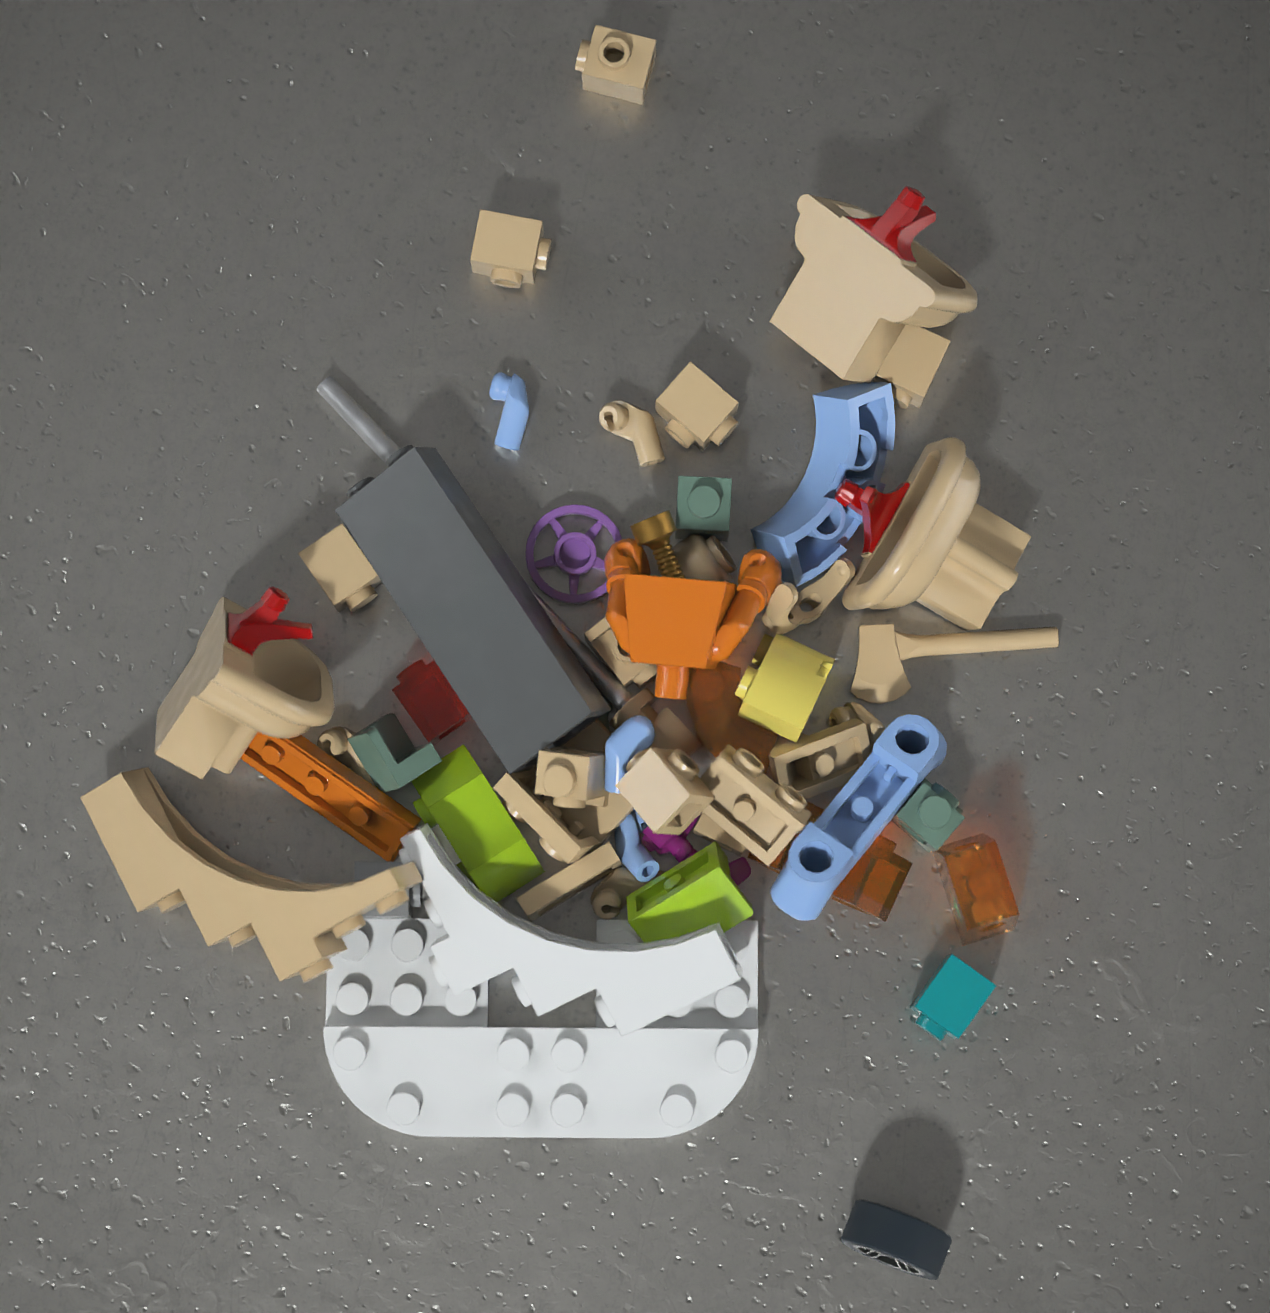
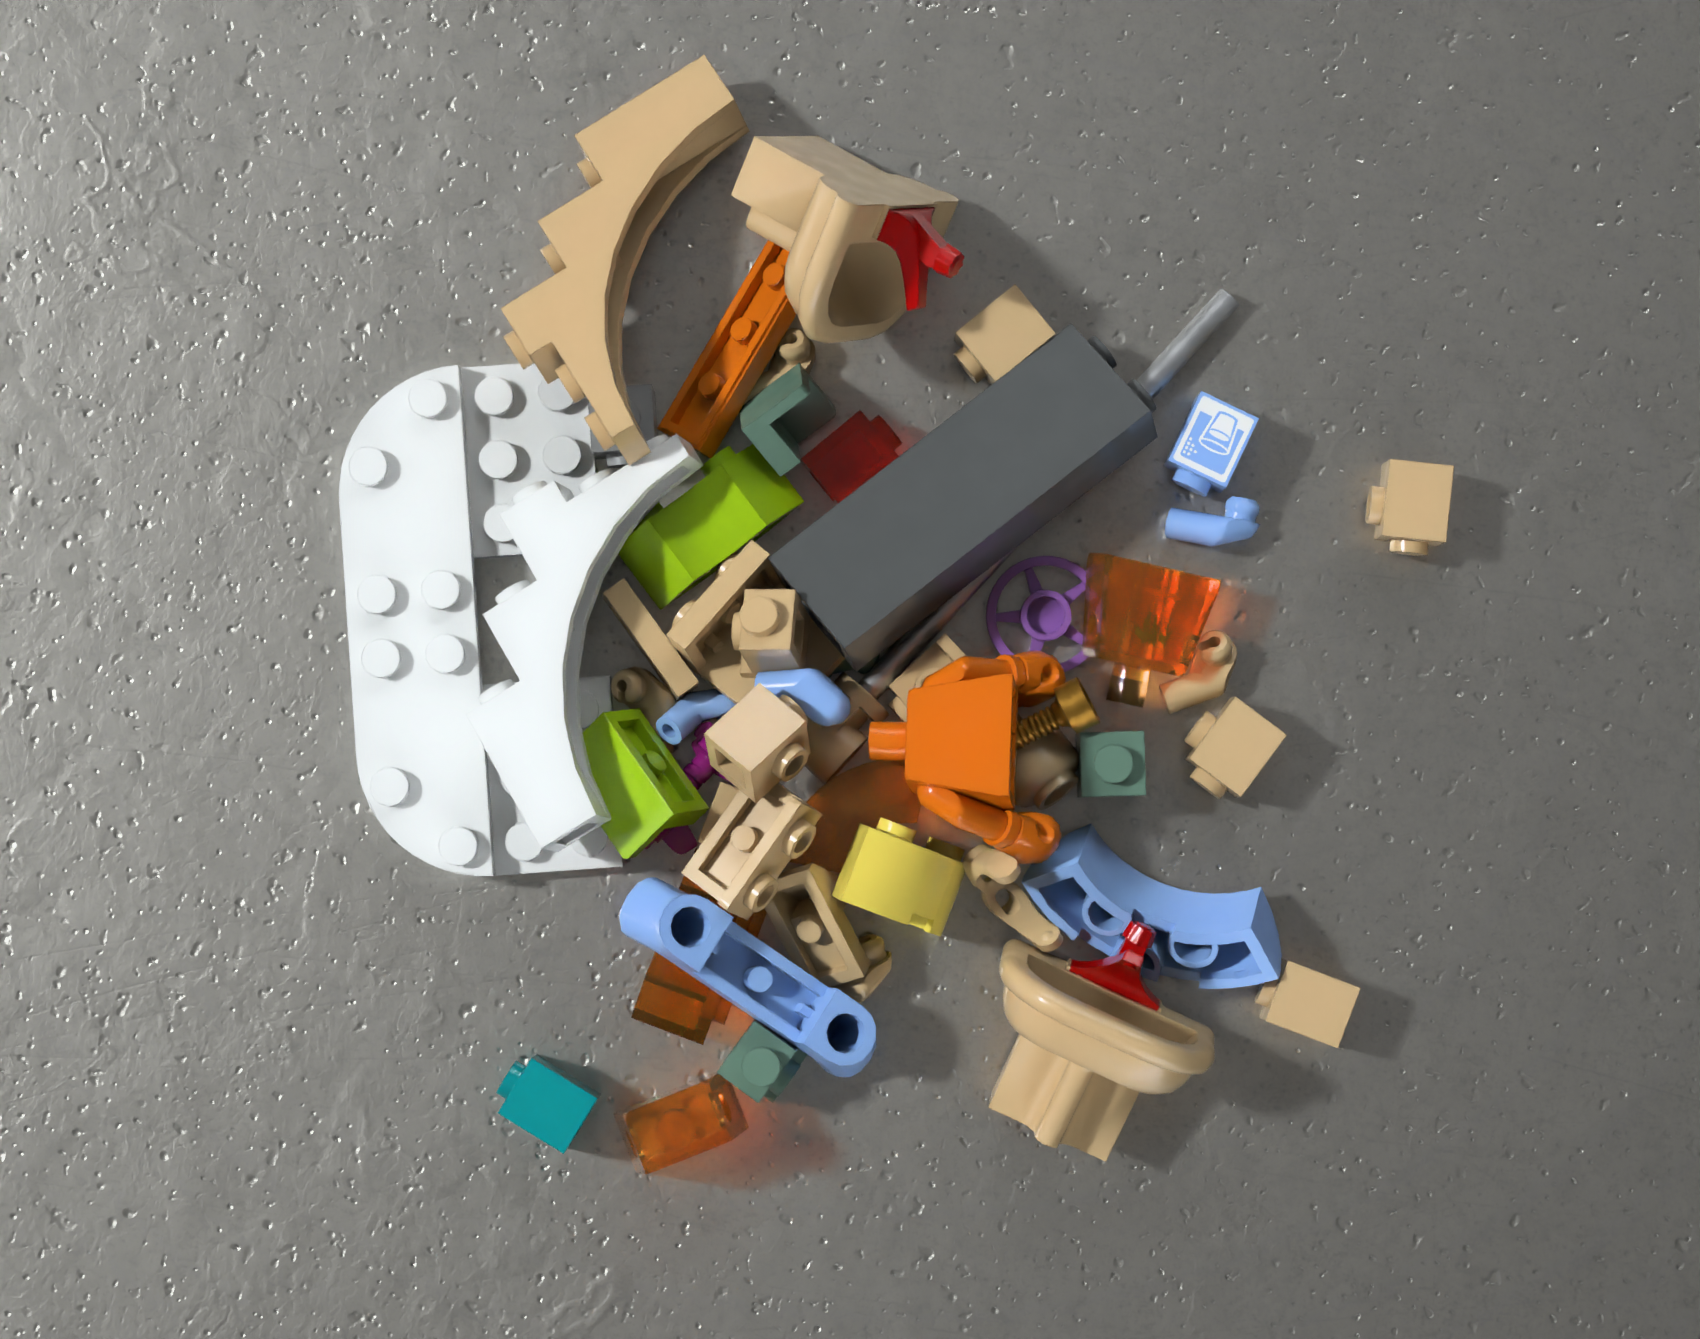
camera: 85 degrees right, 5 degrees up
tan brick [575,25,656,105] -> none
tan piece [770,186,978,383] -> none
black wheel [841,1200,952,1280] -> none
tan piece [850,624,1059,704] -> none
none -> clear orange torso [1082,552,1221,708]
none -> light blue brick [1163,391,1259,497]

